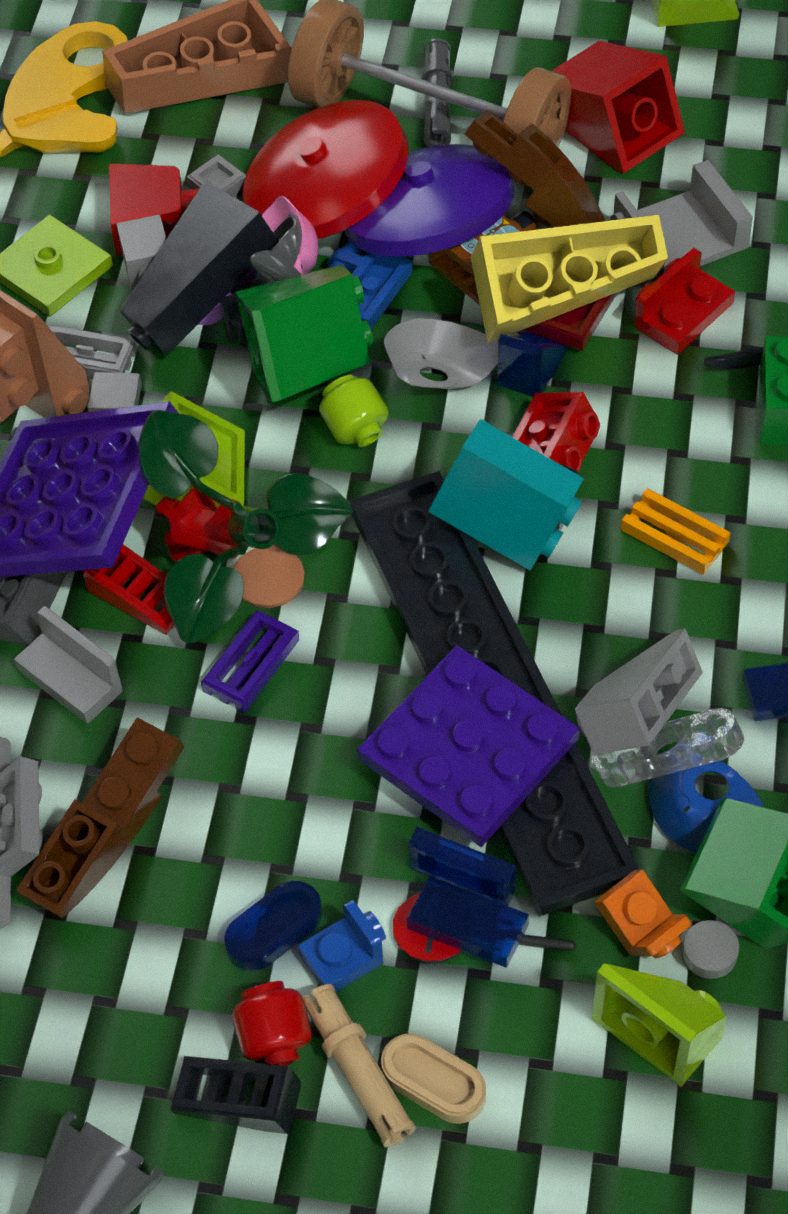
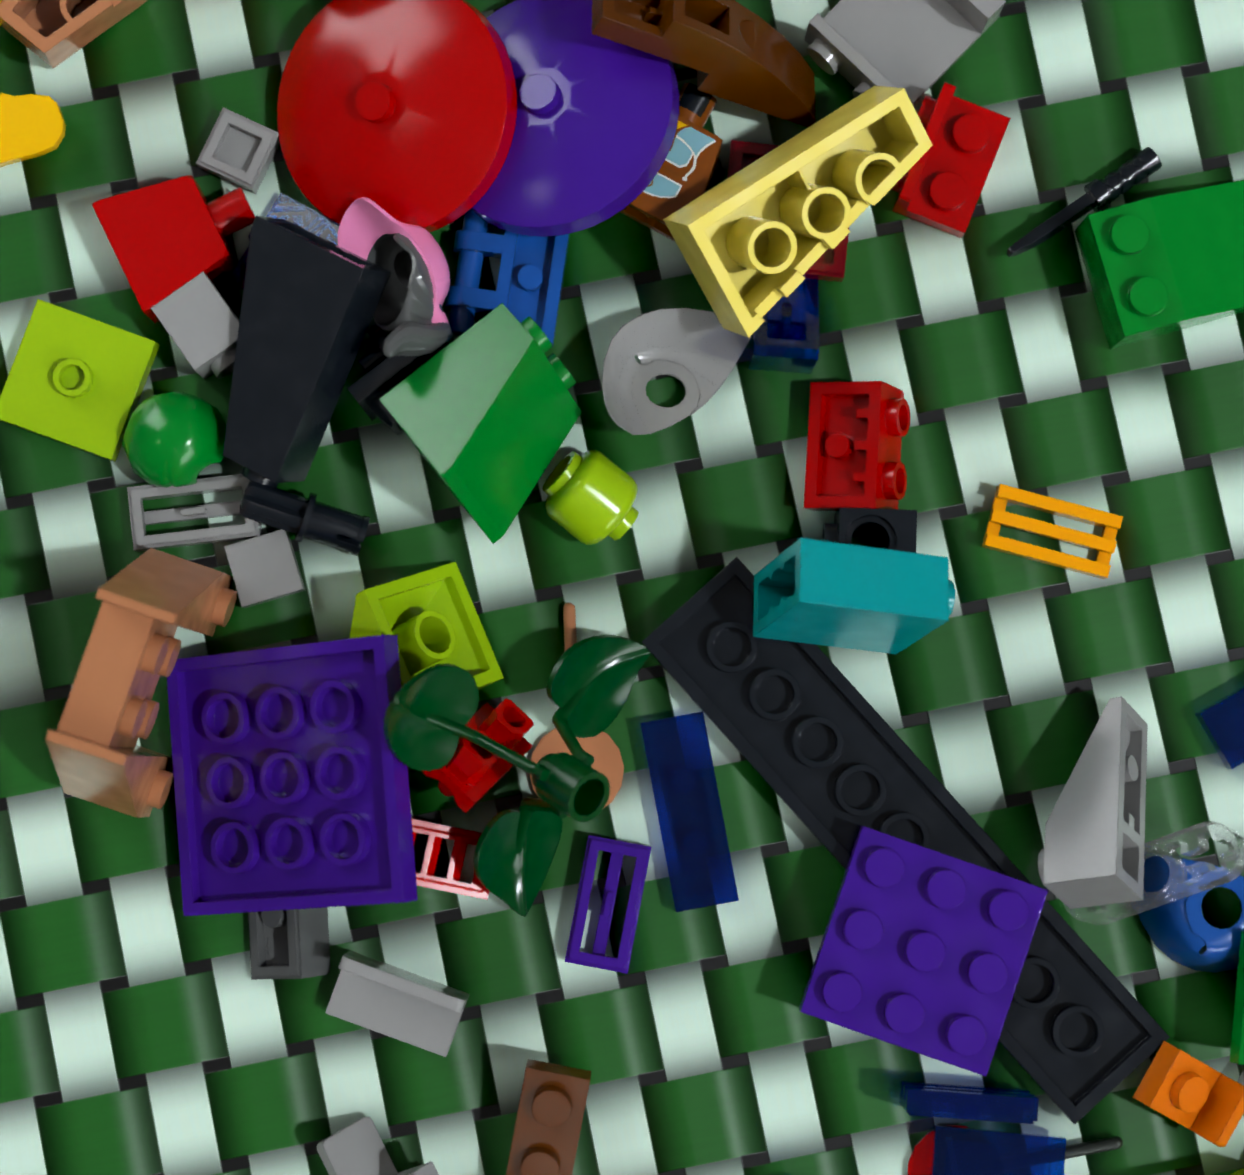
camera: 25 degrees left, 30 degrees up
none -> green hair [123,392,226,488]
none -> black axle [239,481,370,556]
none -> clear blue tile [640,711,739,912]

